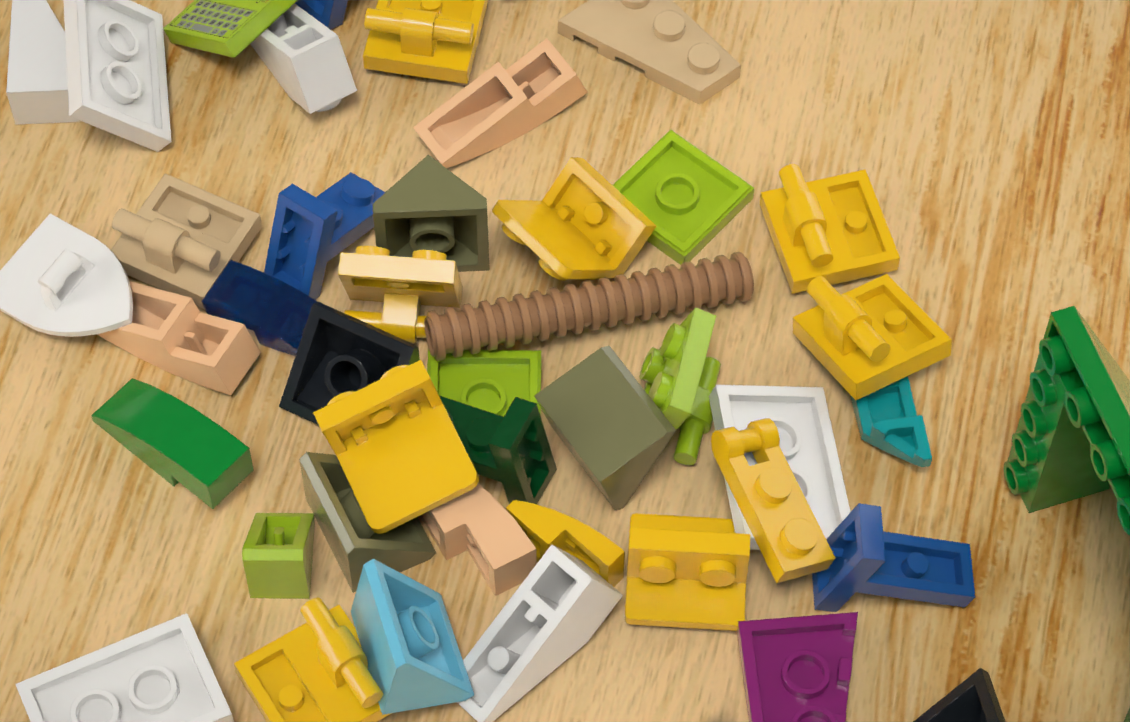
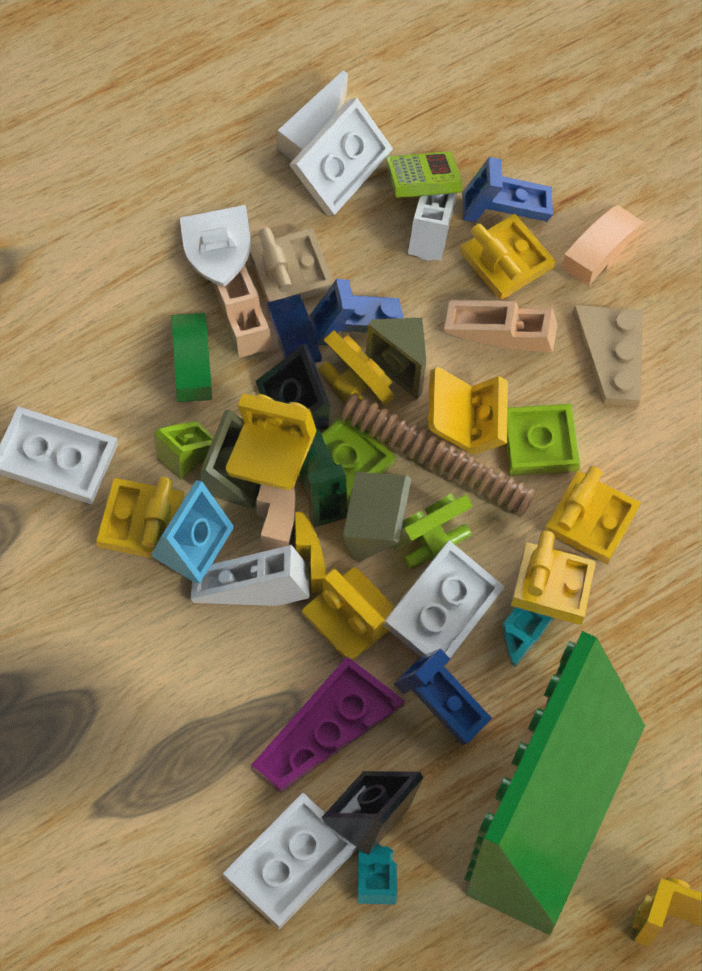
camera: 40 degrees right, 5 degrees up
yellow plate [711,418,835,583] -> none

